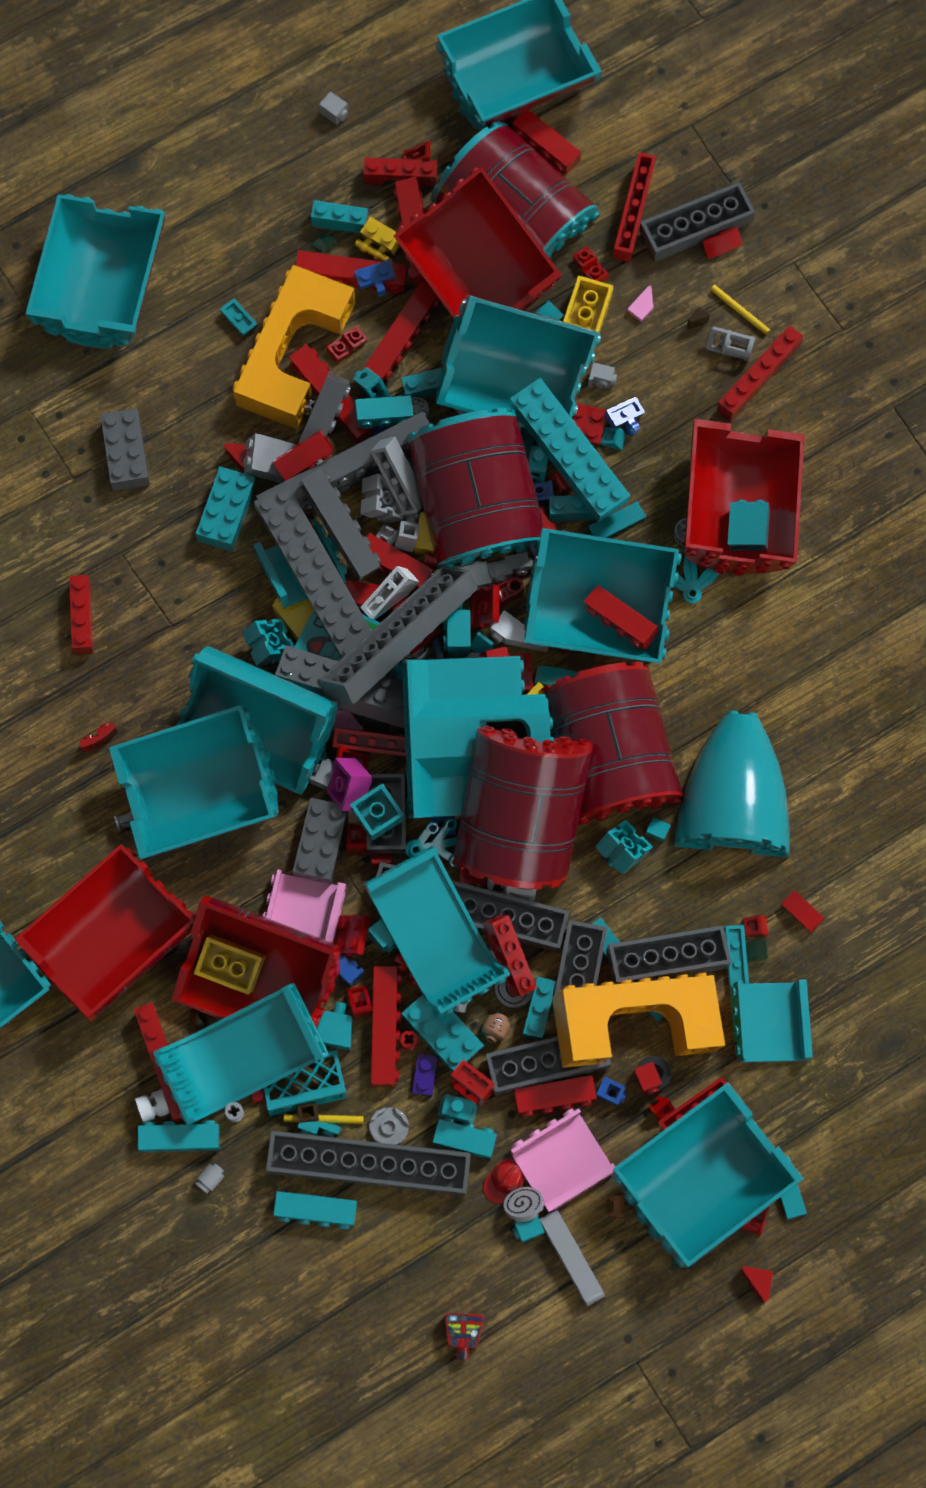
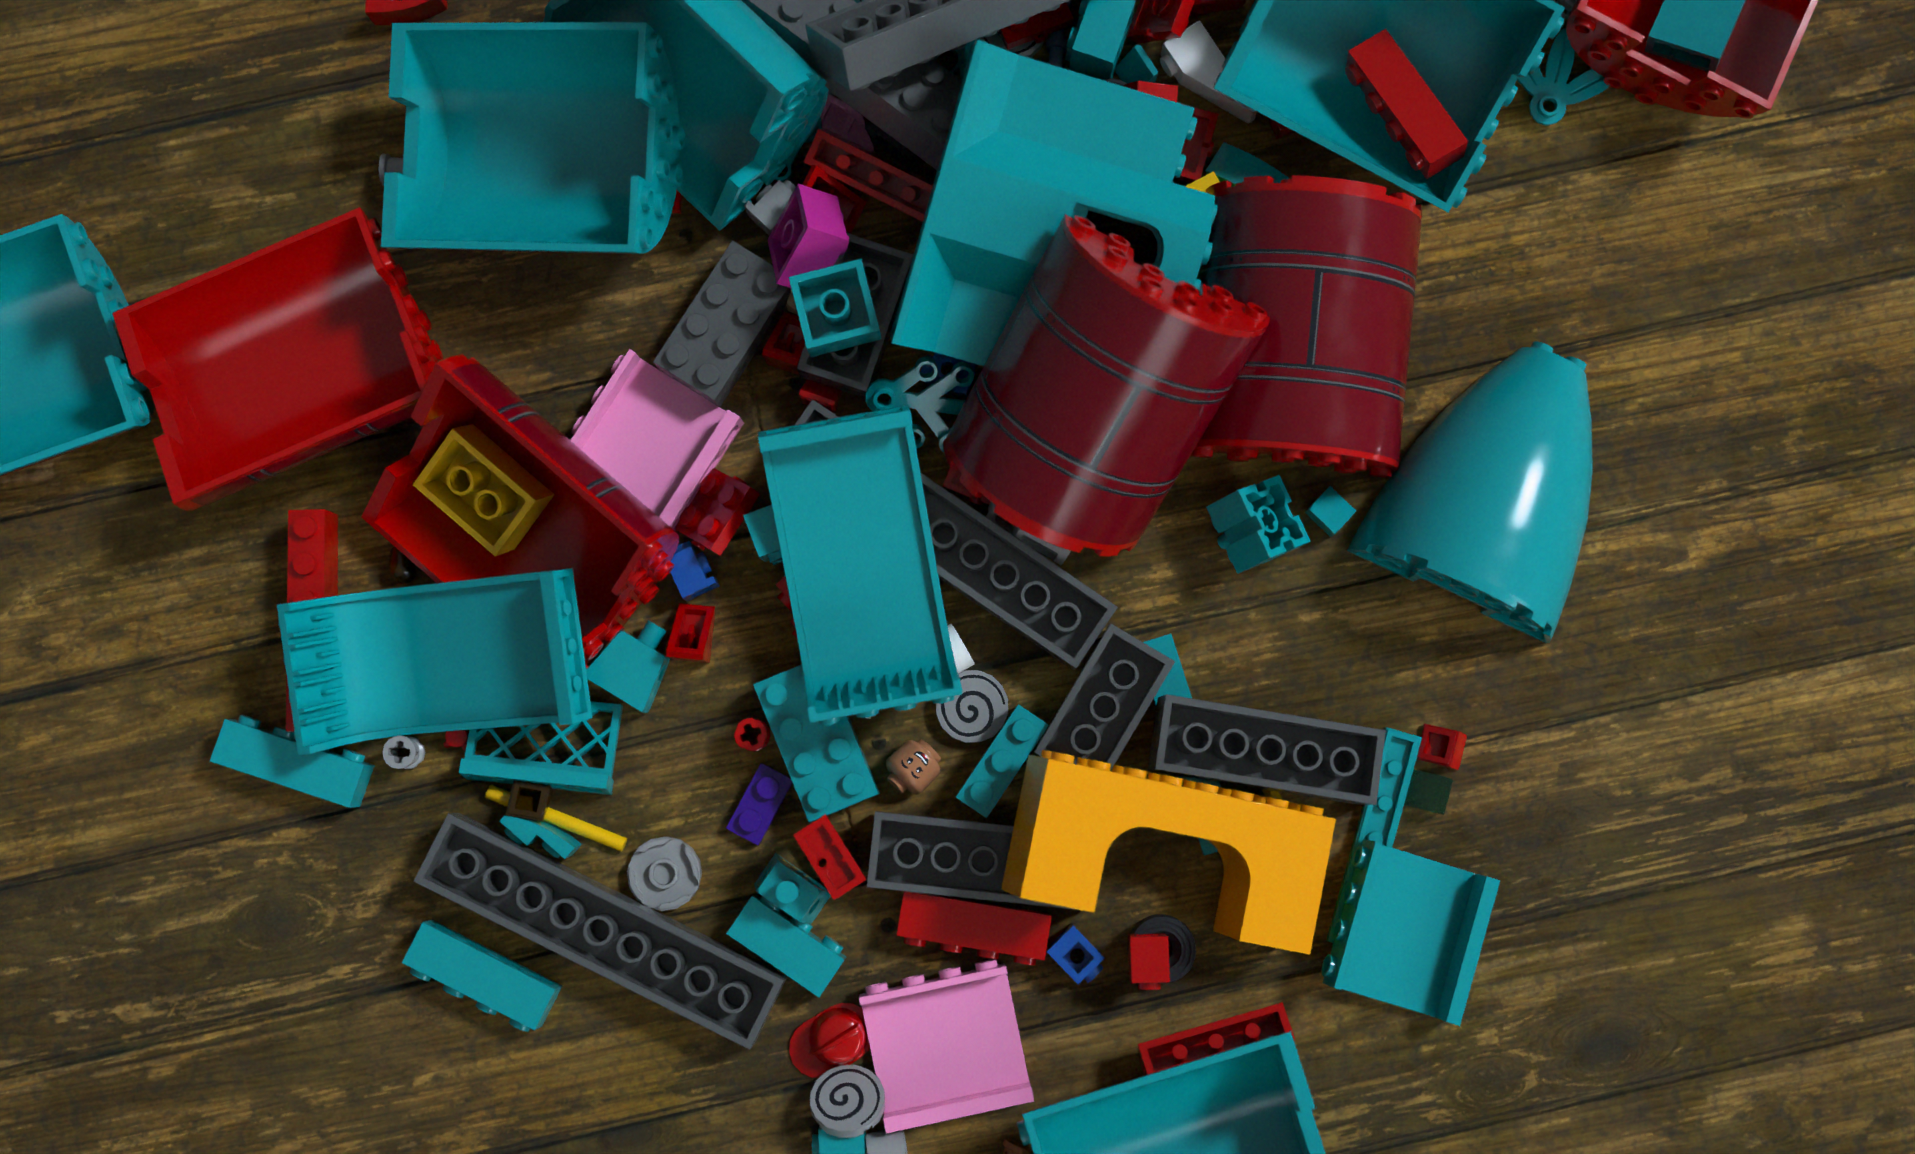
camera: 25 degrees right, 10 degrees up
white wheel [135,1089,170,1122] -> none
light grey brick [195,1163,225,1194] -> none
red brick [371,966,401,1087] -> none
red brick [482,915,537,996] -> none
red tile [648,1096,675,1121] -> none
red slope [781,890,825,933] -> none

